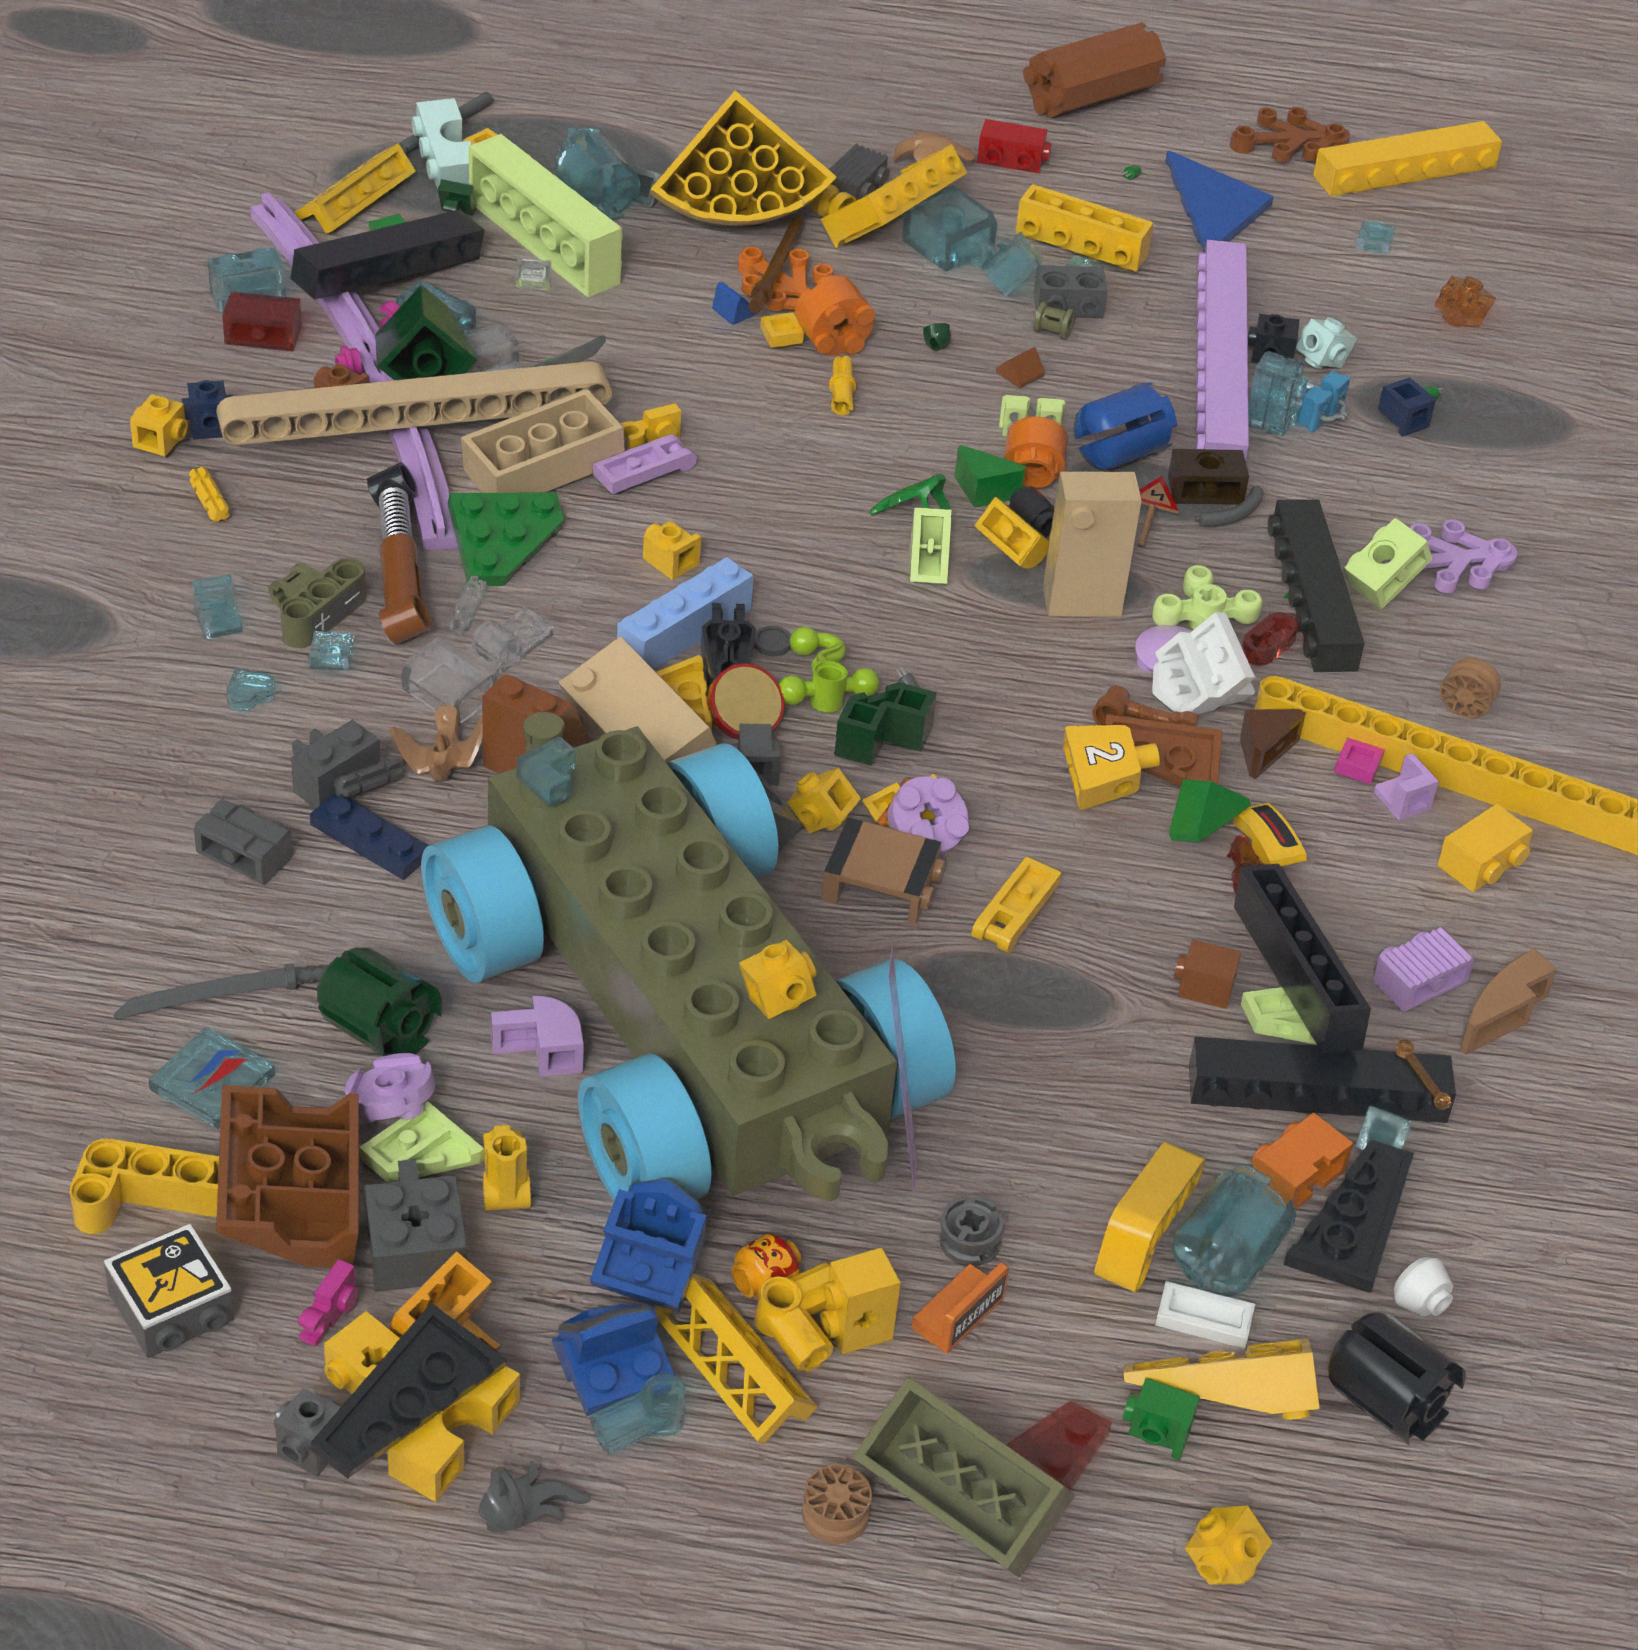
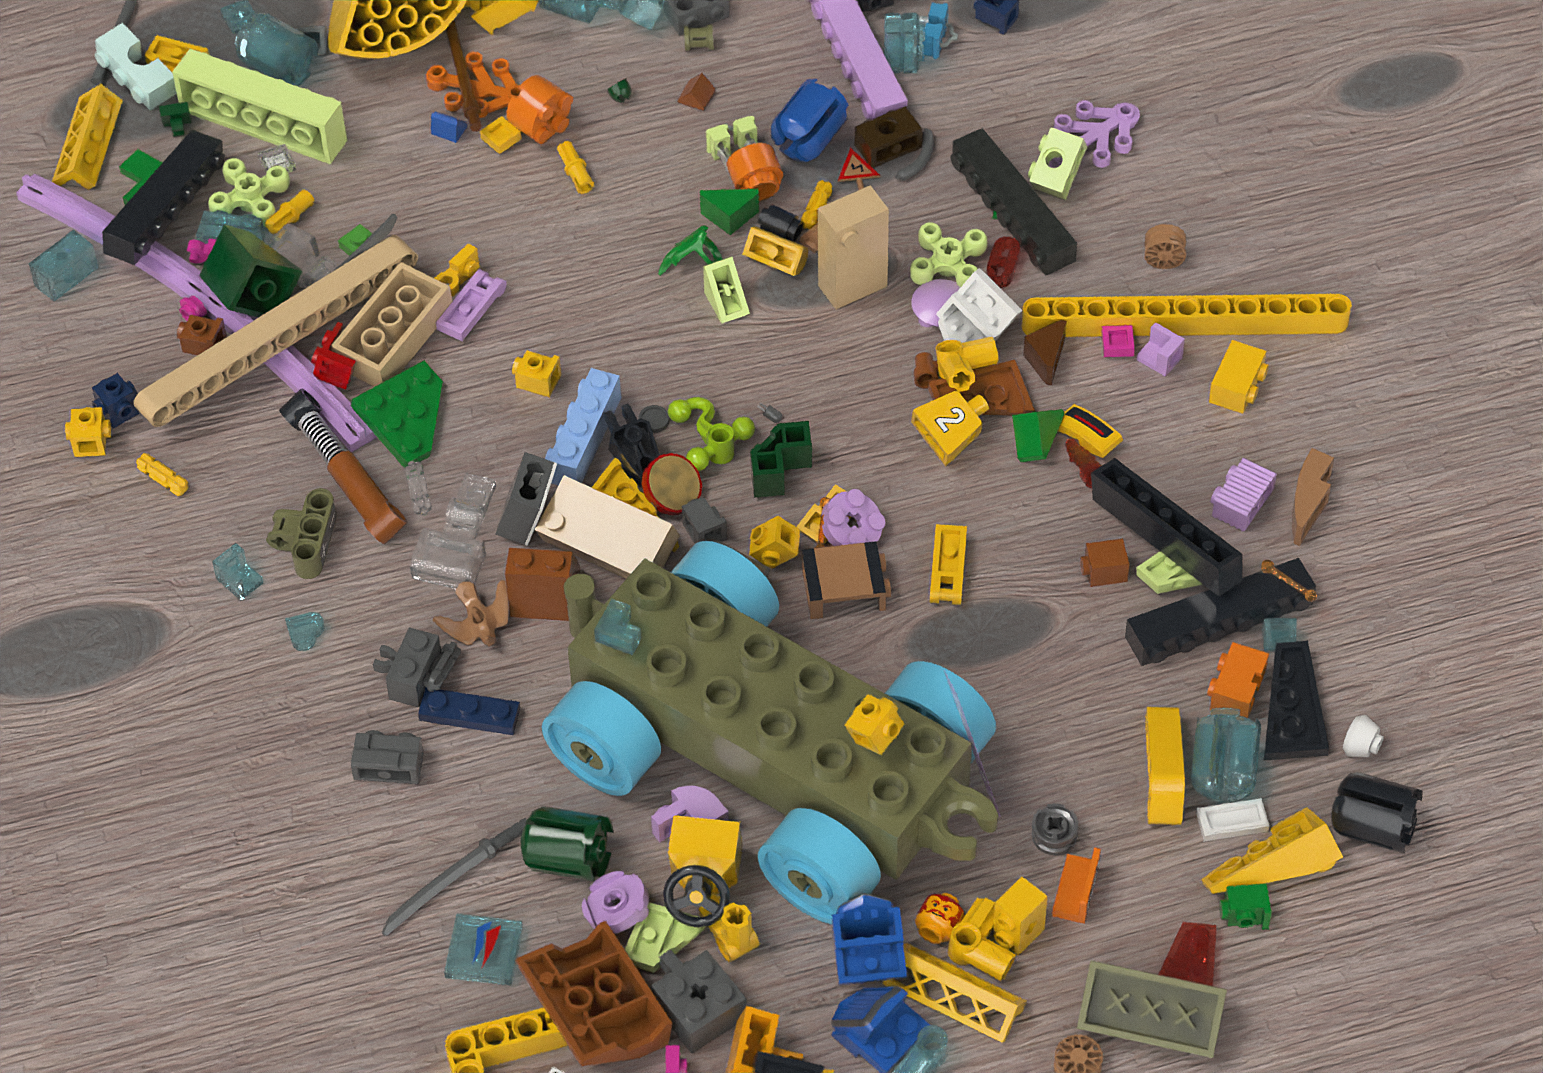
camera: 20 degrees left, 10 degrees up
clear red brick [222,291,302,352] -> none
clear light blue plate [309,631,353,671] -> none
yellow brick [1184,1506,1273,1585] -> none
none -> yellowish green gear [208,158,290,227]
none -> yellow axle [265,190,314,234]
none -> red bracket [311,322,356,390]
none -> dark grey piece [495,452,557,546]
none -> yellow piece [663,815,743,927]
none -> yellow piece [936,336,999,392]

